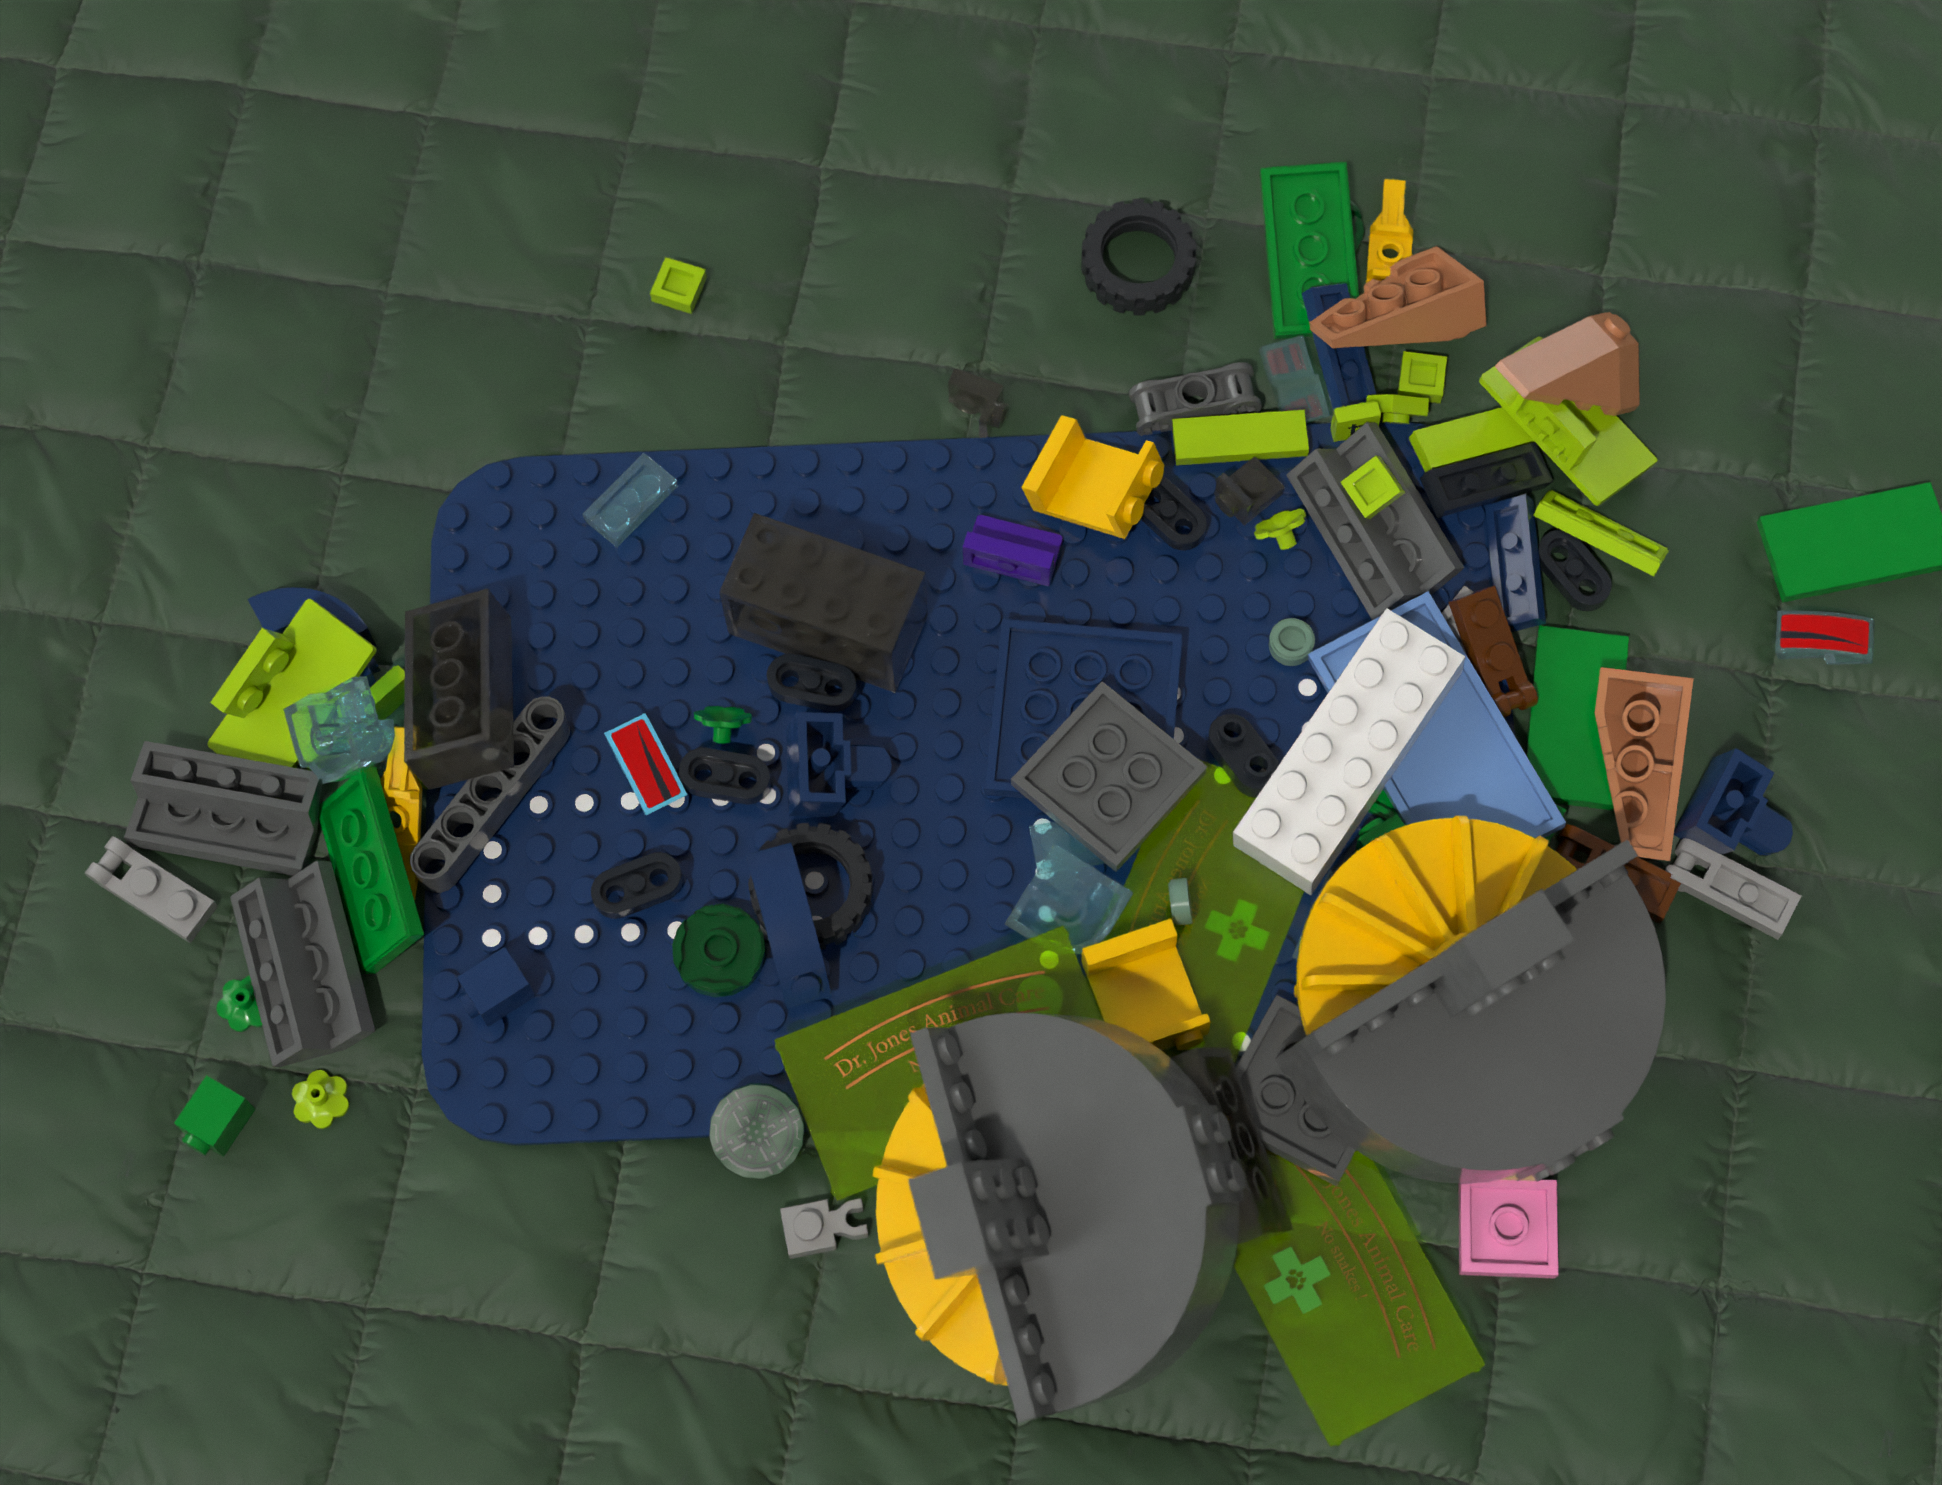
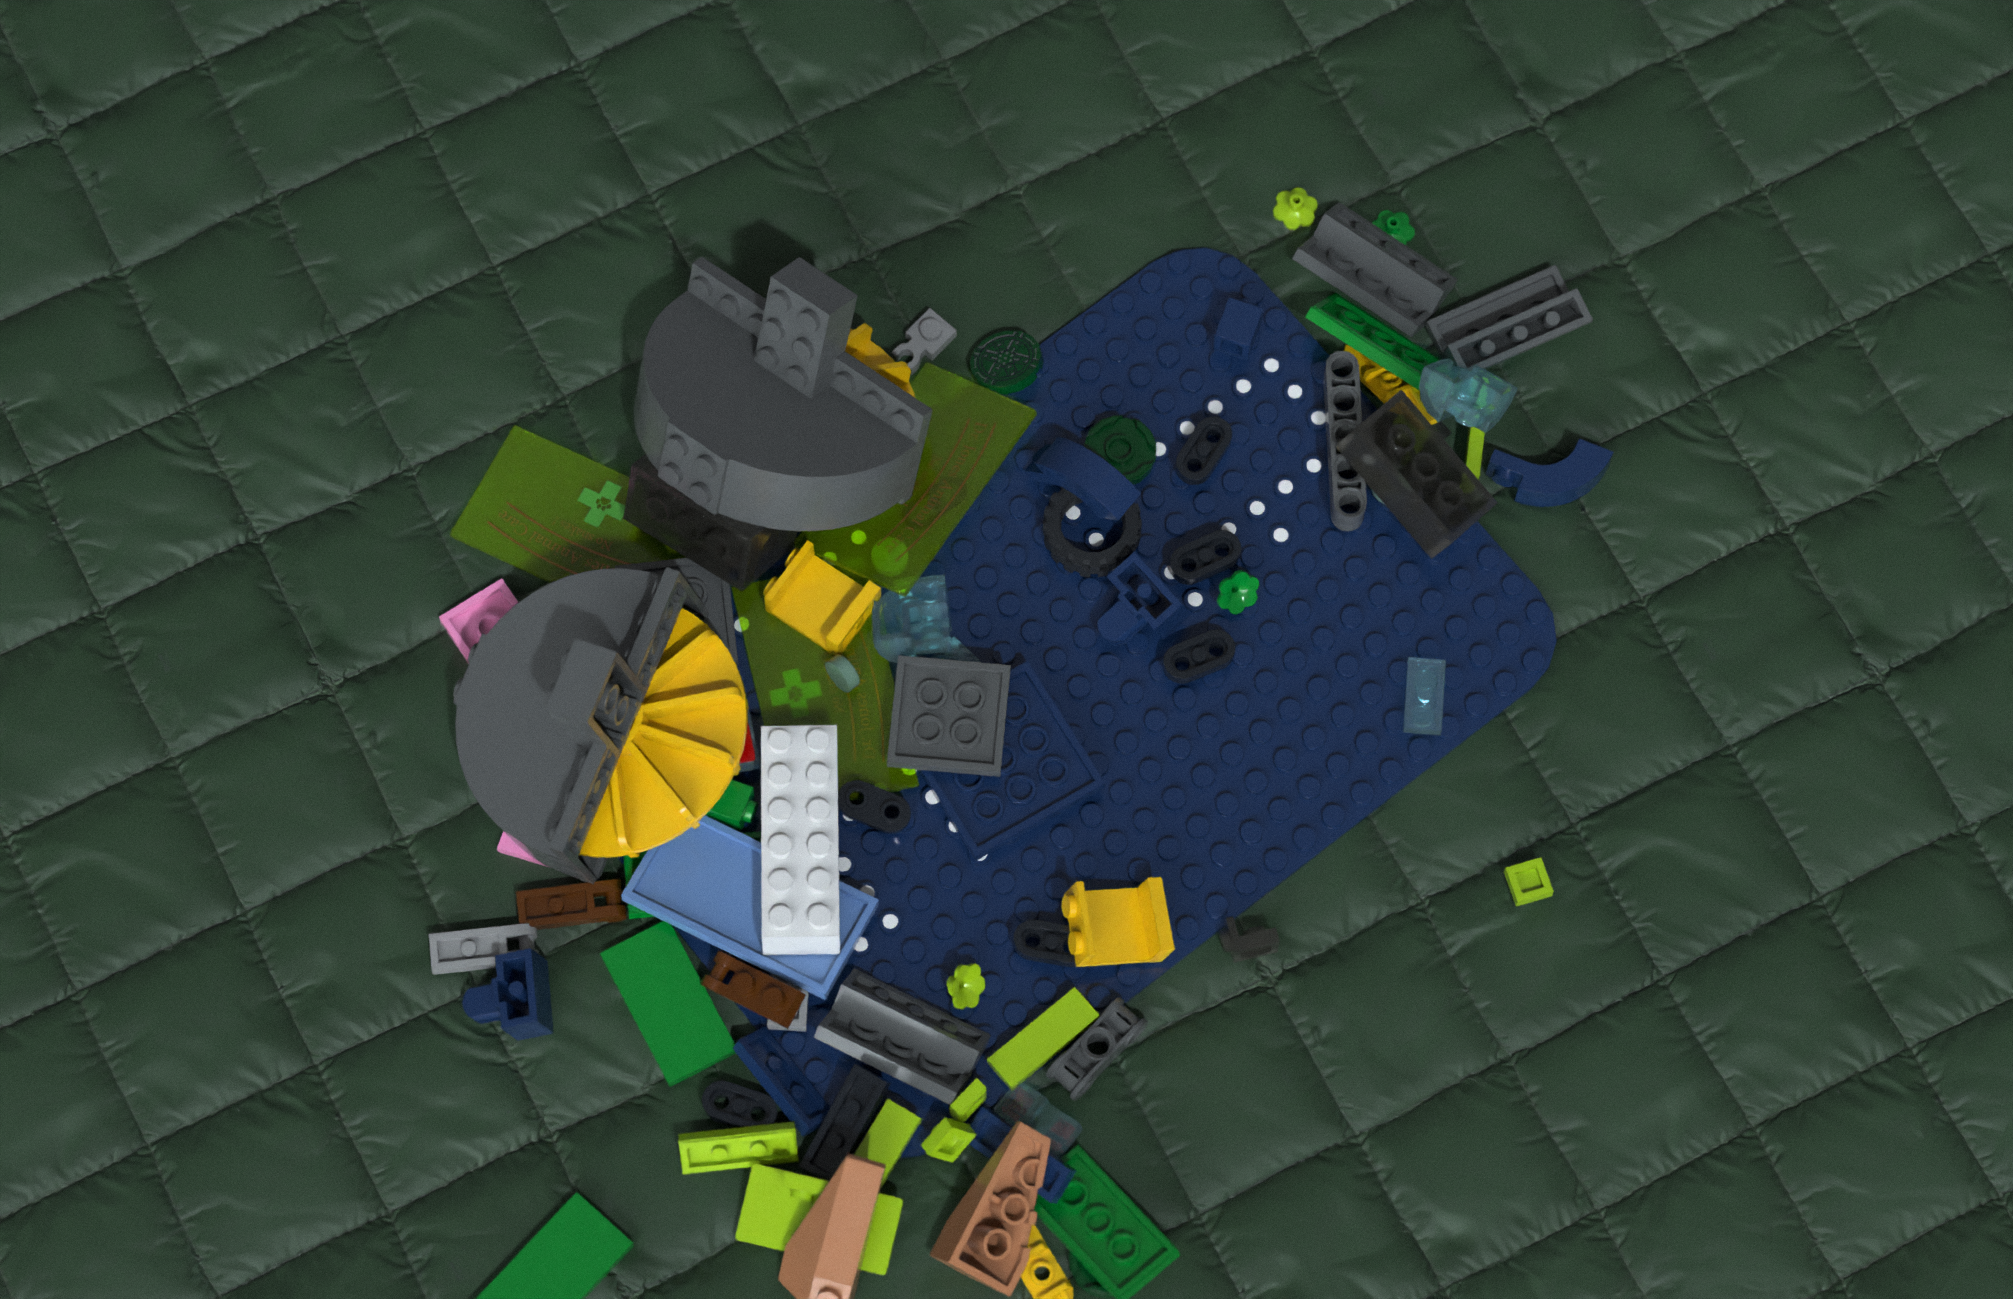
camera: 140 degrees right, 0 degrees up
light grey plate [84,836,218,944] -> none
green brick [174,1075,256,1157] -> none
lime bracket [207,599,377,768] -> none
red slope [604,713,687,815] -> none
clear smoke brick [719,513,928,692] -> none
dark purple panel [963,515,1062,586] -> none
black tyre [1081,199,1197,316] -> none
clear smoke bracket [1214,456,1285,526] -> none
sand green tile [1268,618,1315,666] -> none
lime plate [1341,455,1405,519] -> none
lime plate [1397,351,1447,404] -> none
nougat wedge [1595,667,1694,862] -> none
slope [1775,611,1875,665] -> none

